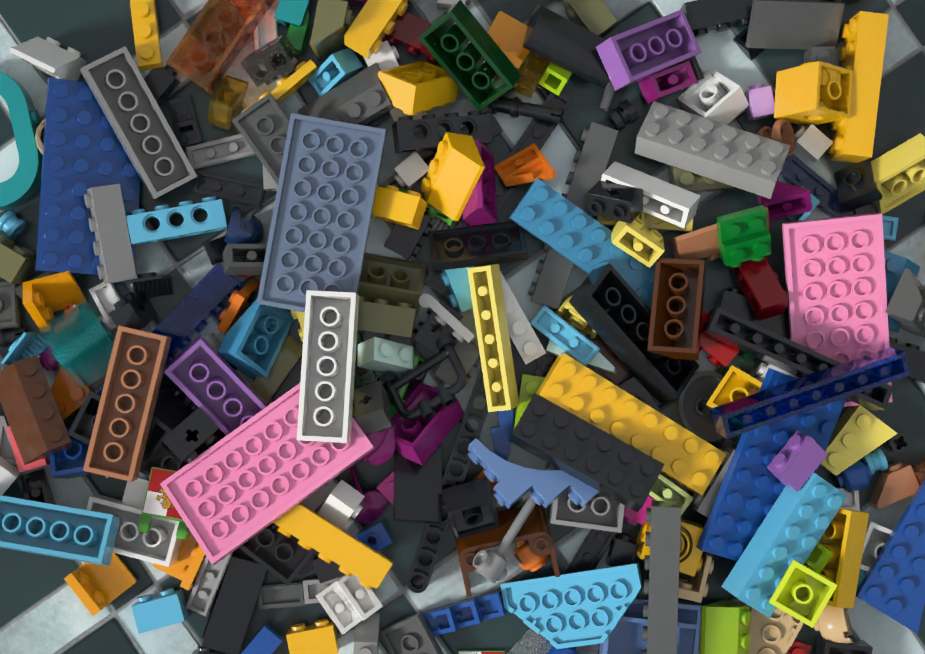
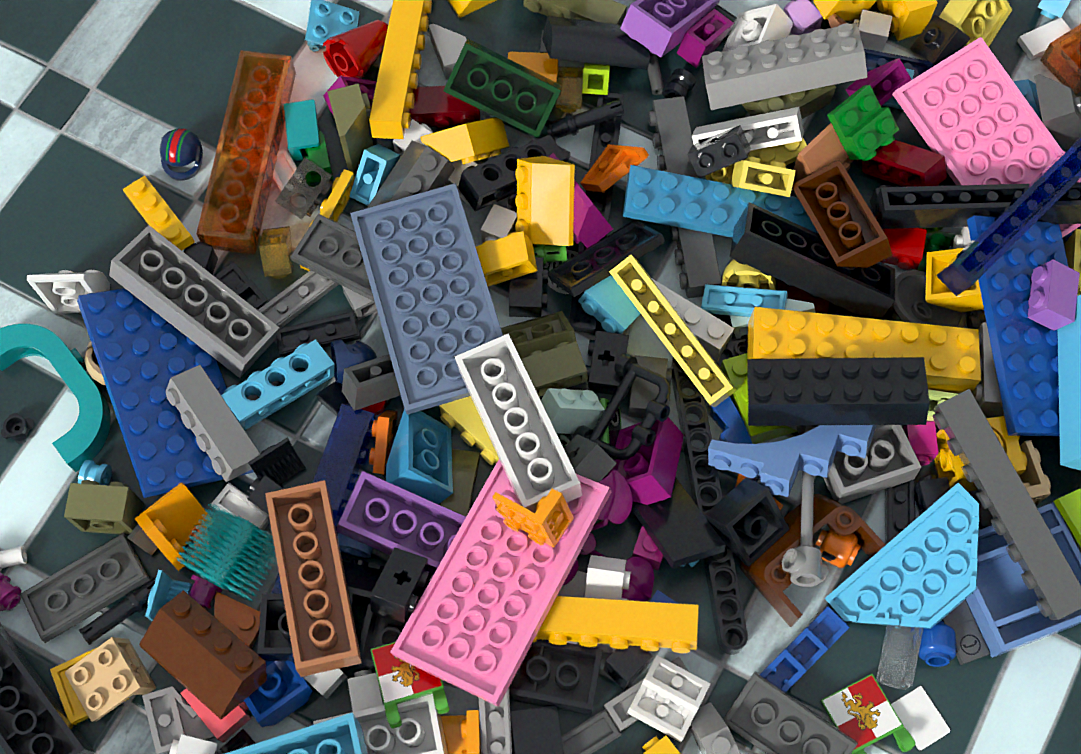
camera: 25 degrees left, 20 degrees down
light grey plate [419,293,475,343] -> none
none -> light orange bracket [492,488,574,547]

